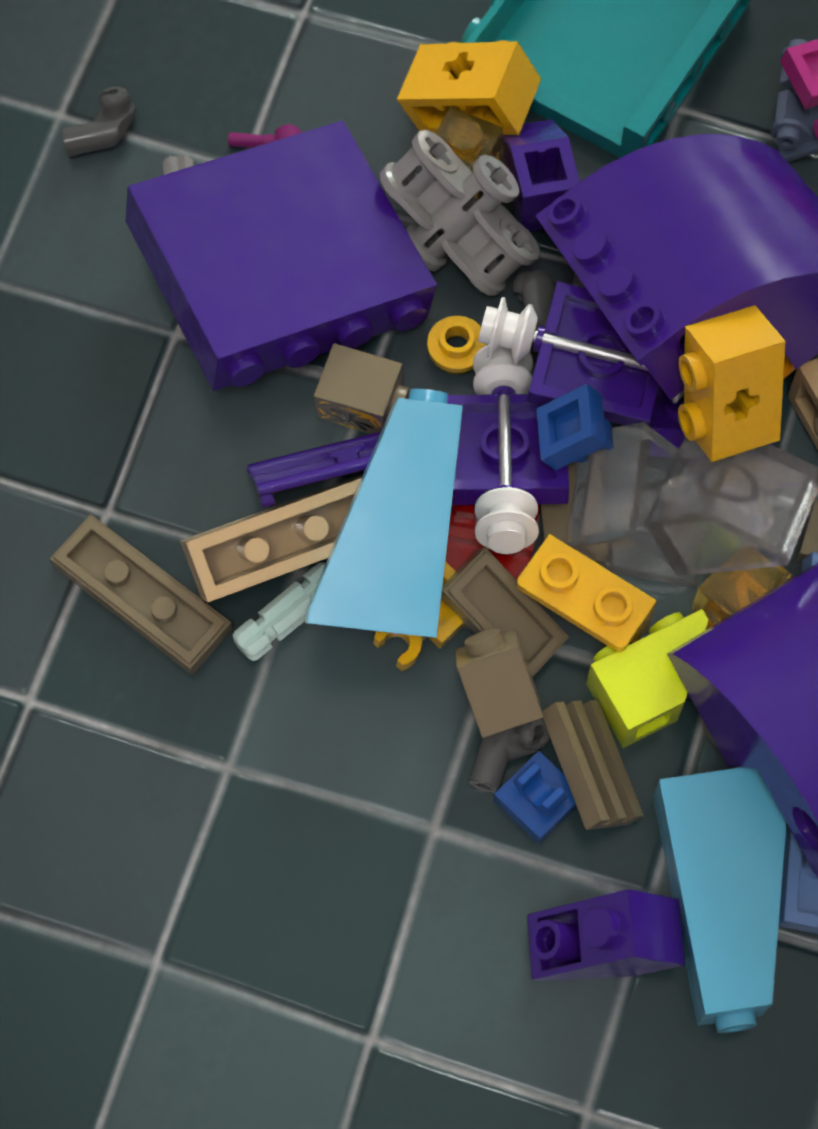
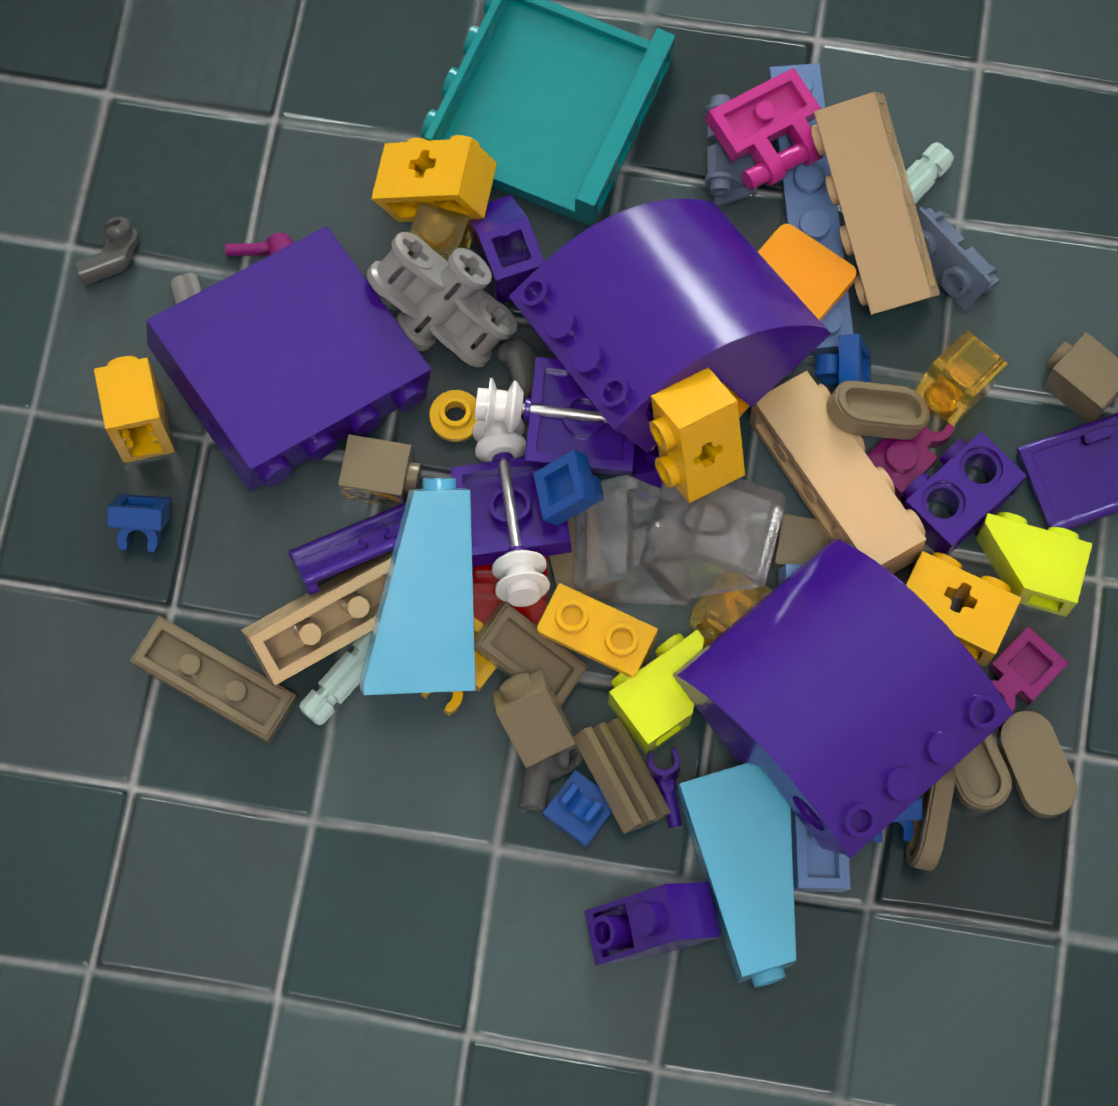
camera: 10 degrees left, 5 degrees up
none -> yellow brick [94,356,175,463]
none -> blue tile [107,494,172,552]
none -> dark purple hand [648,747,682,828]

